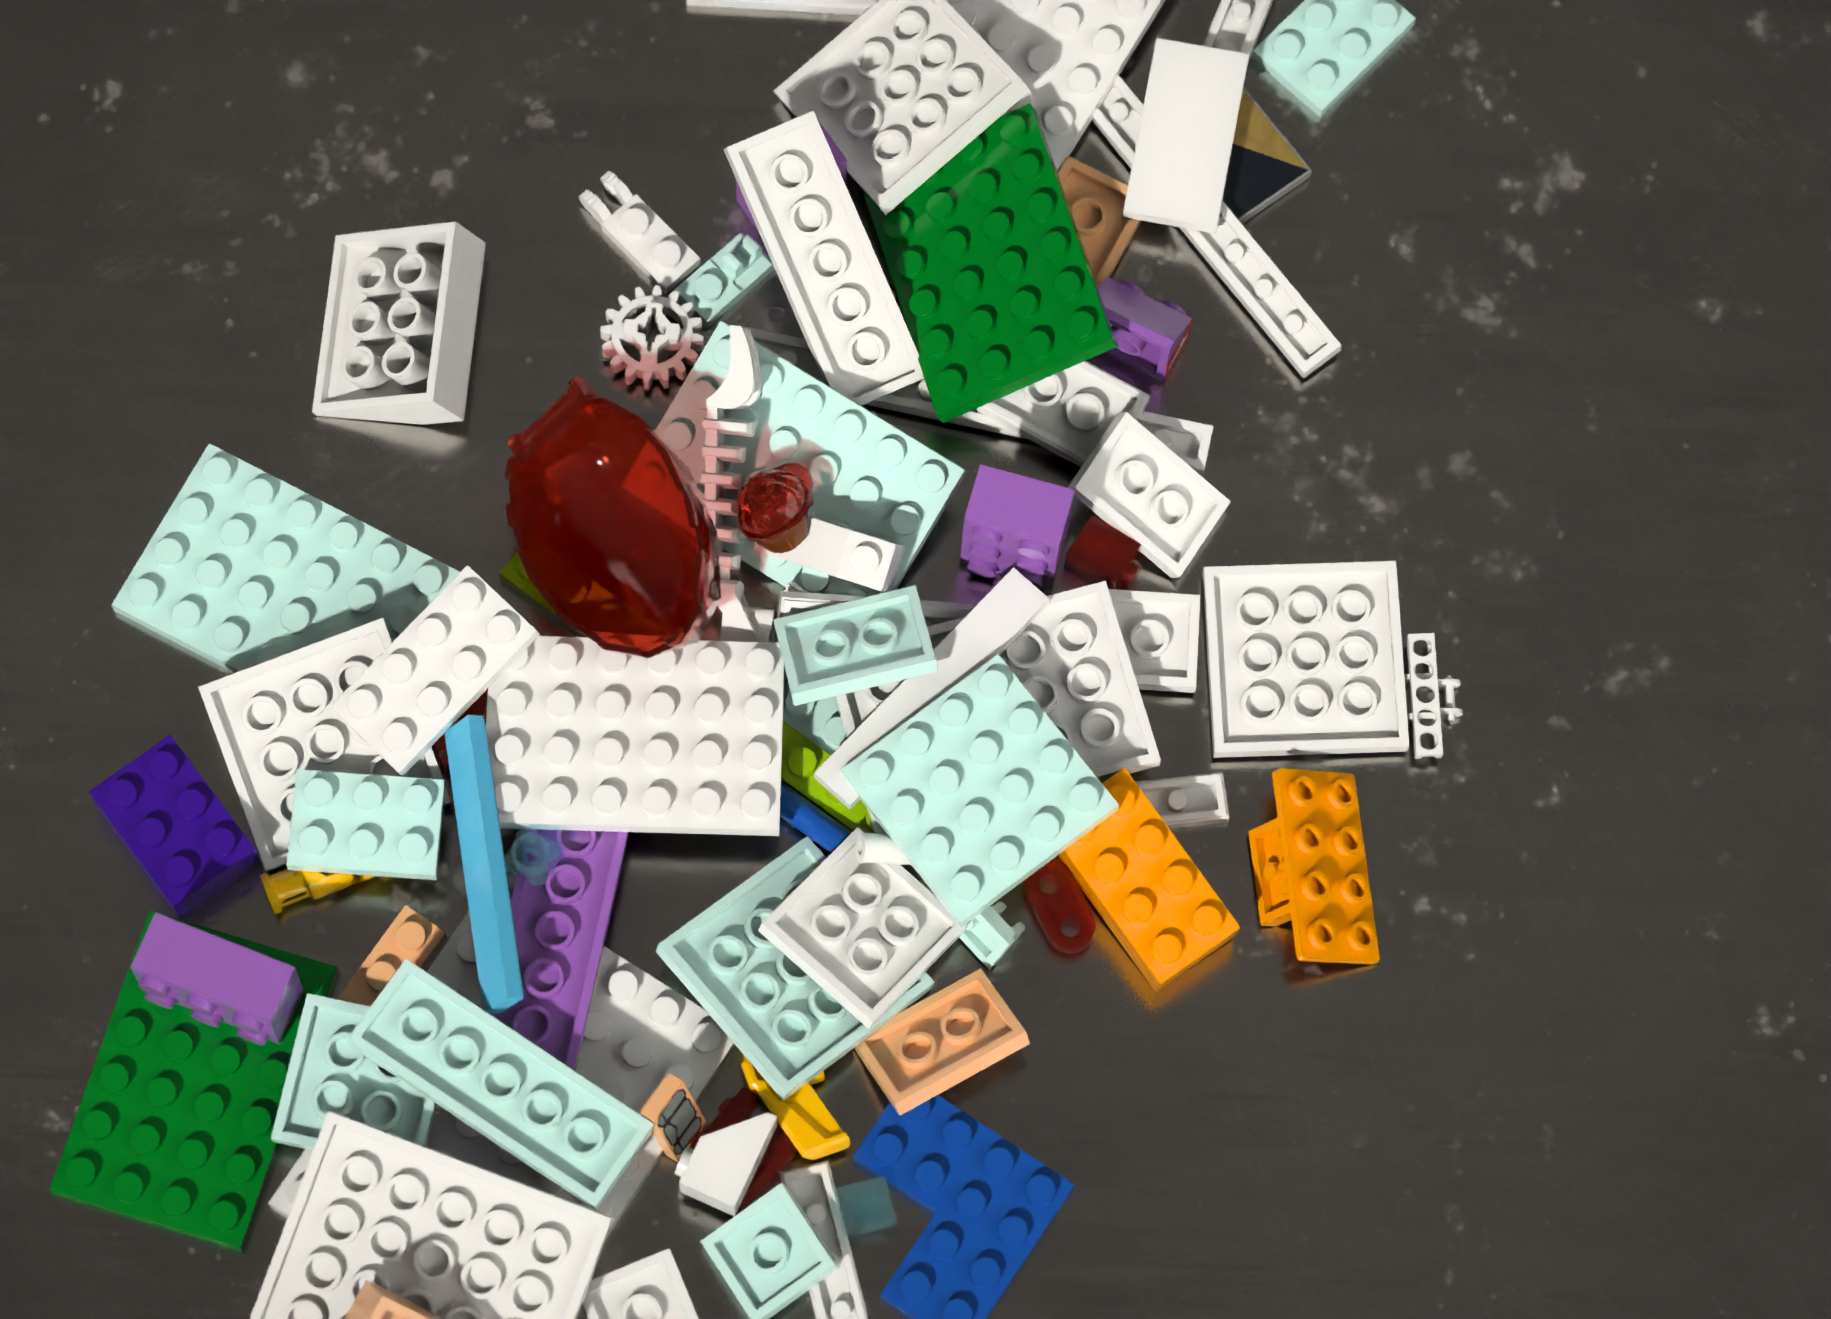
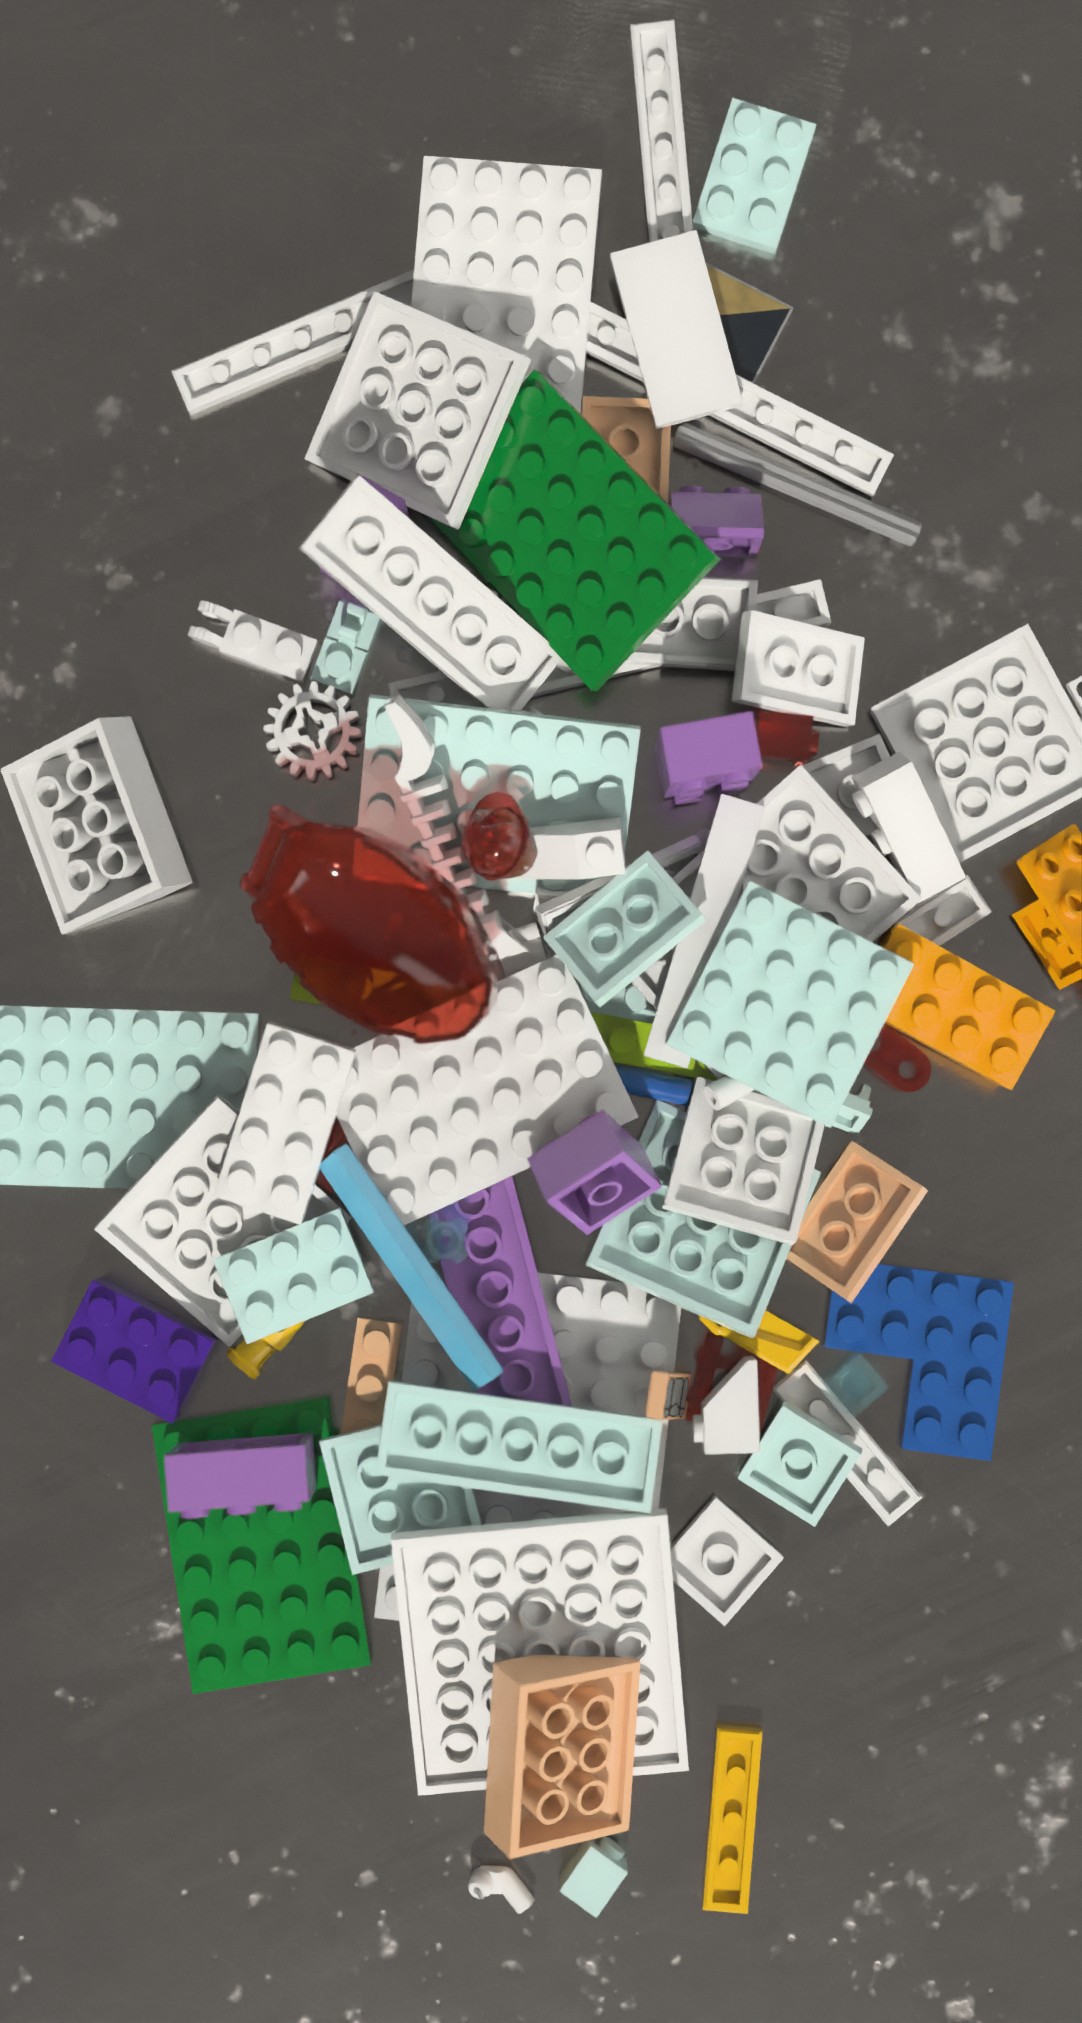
camera: 20 degrees left, 15 degrees up
none -> medium lavender brick [527,1110,662,1235]
none -> light grey axle [673,422,922,546]
none -> white brick [851,752,966,903]

